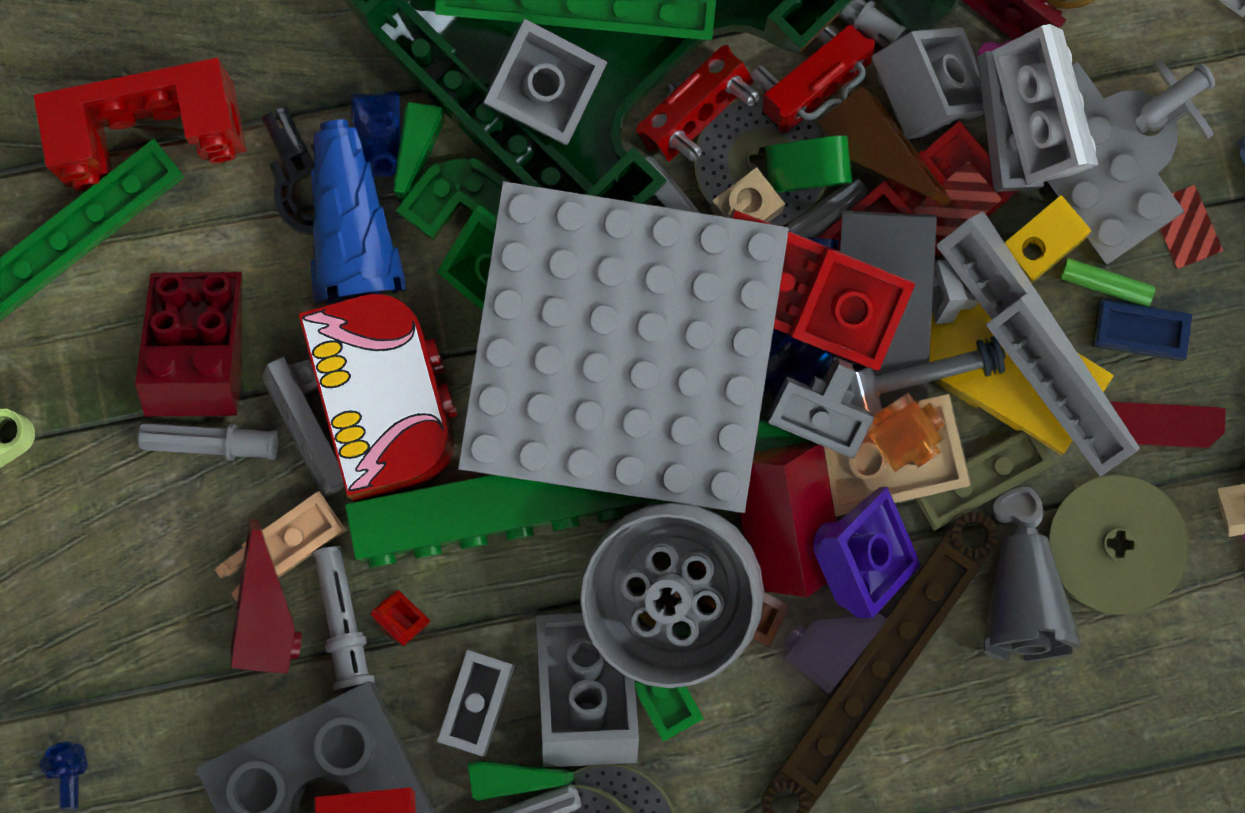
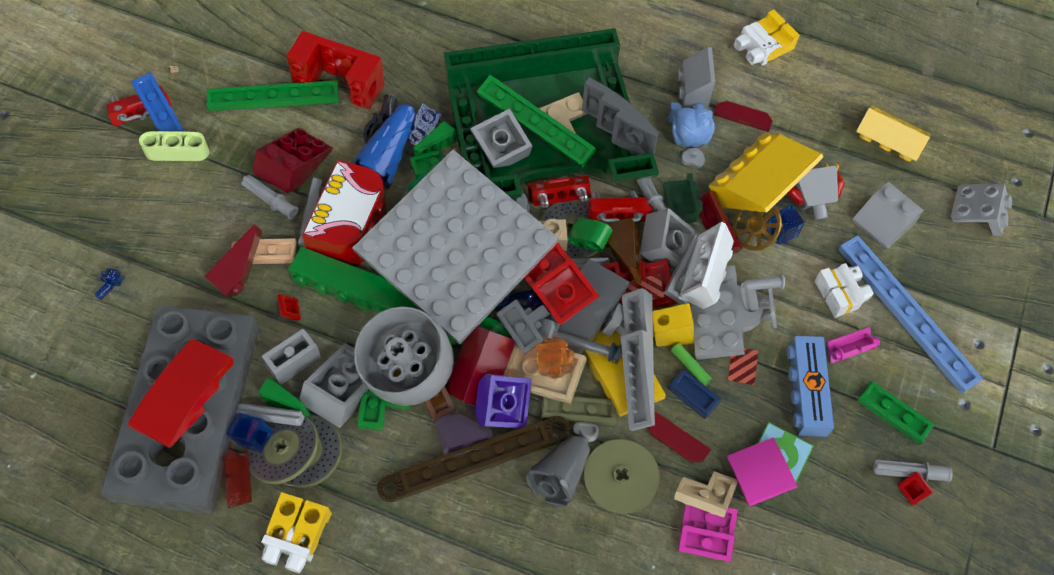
camera: 30 degrees right, 20 degrees down
light grey pin [312,546,375,691] -> none

